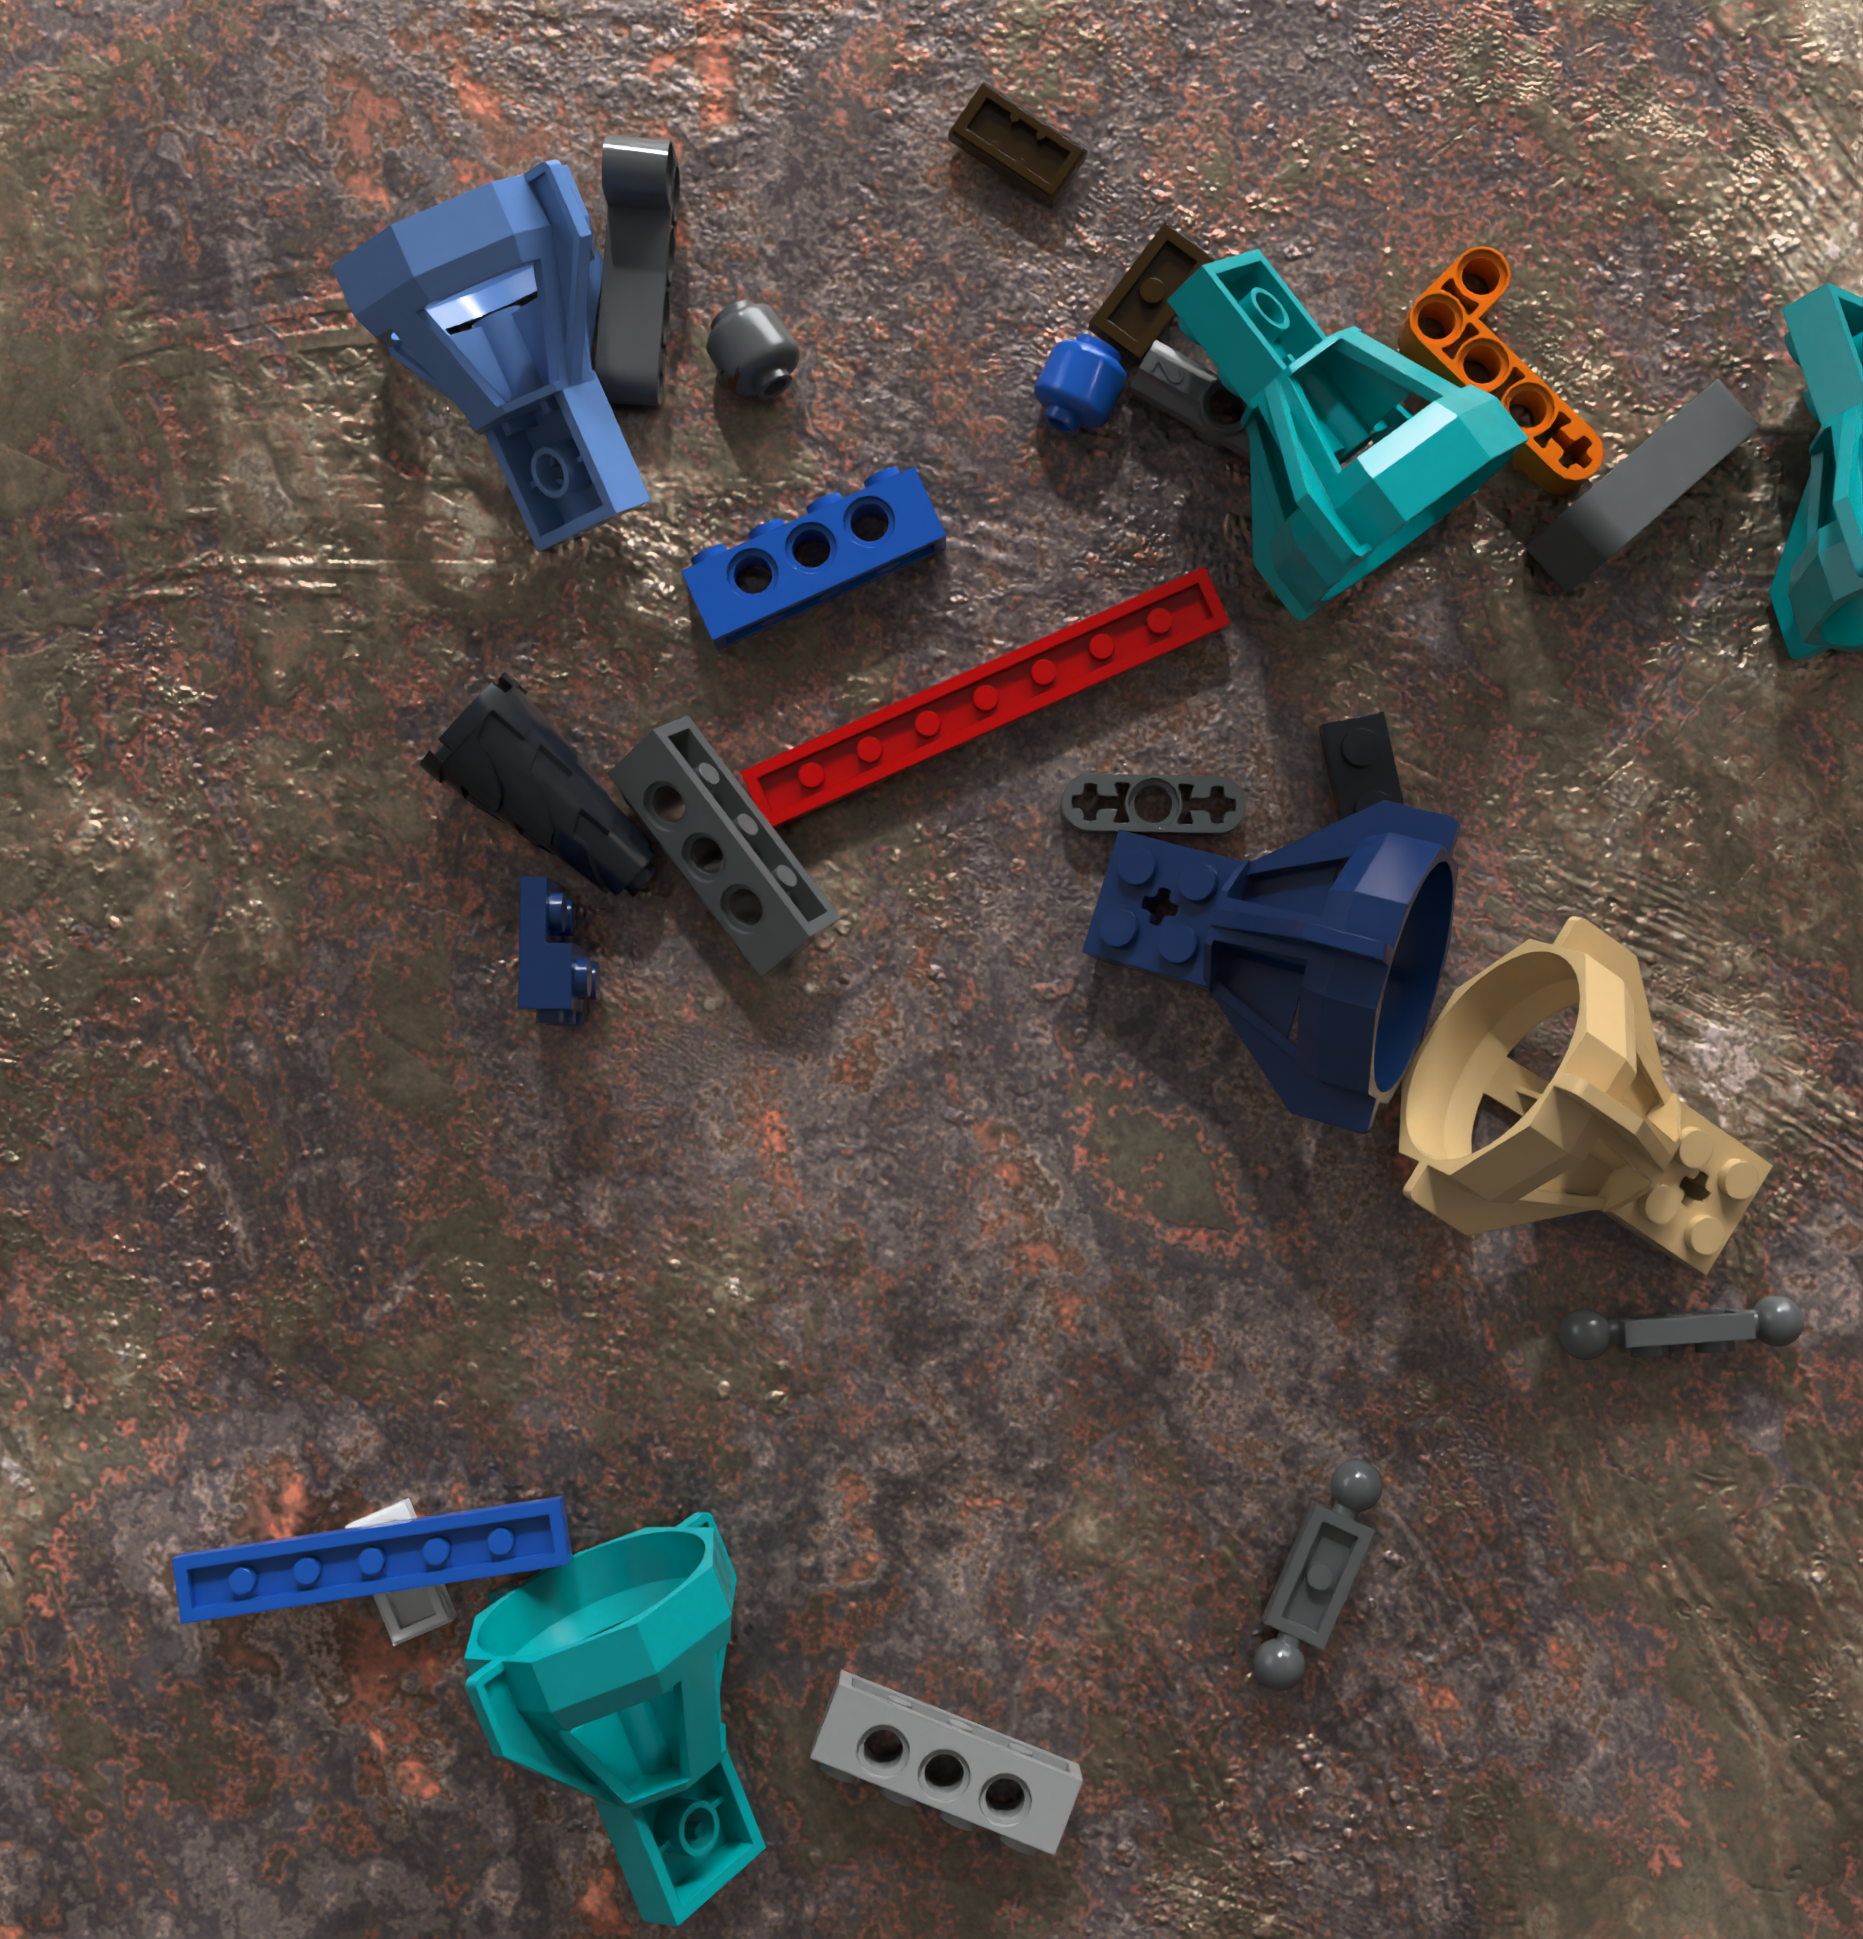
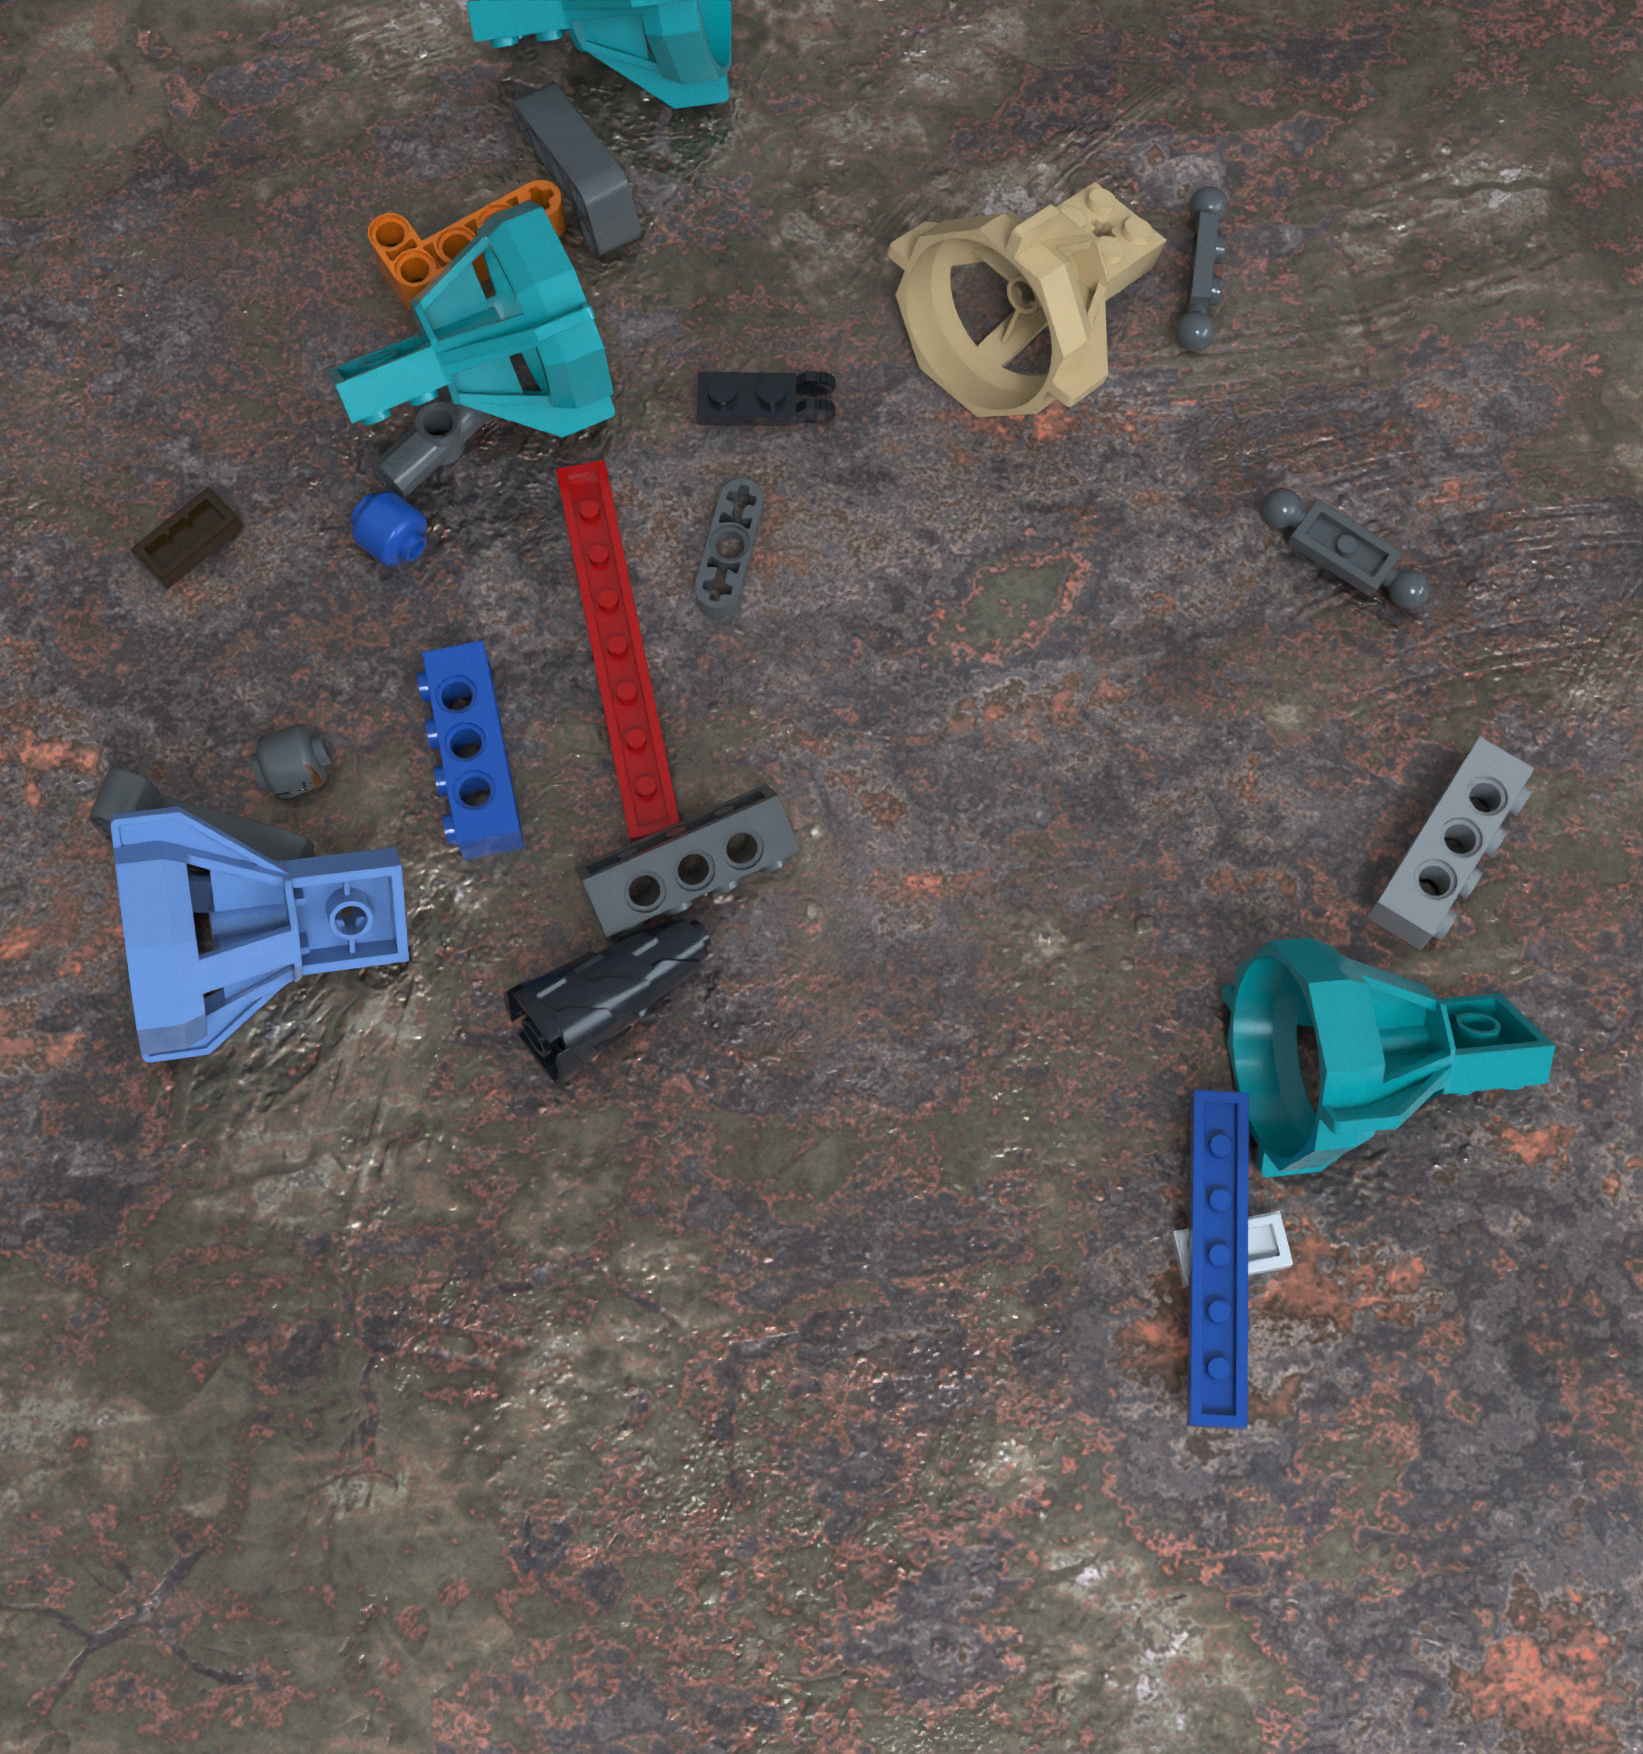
camera: 80 degrees left, 15 degrees down
dark blue plate [518,876,600,1026] -> none
dark blue plate [1082,800,1460,1134] -> none
dark brown plate [1088,222,1215,366] -> none

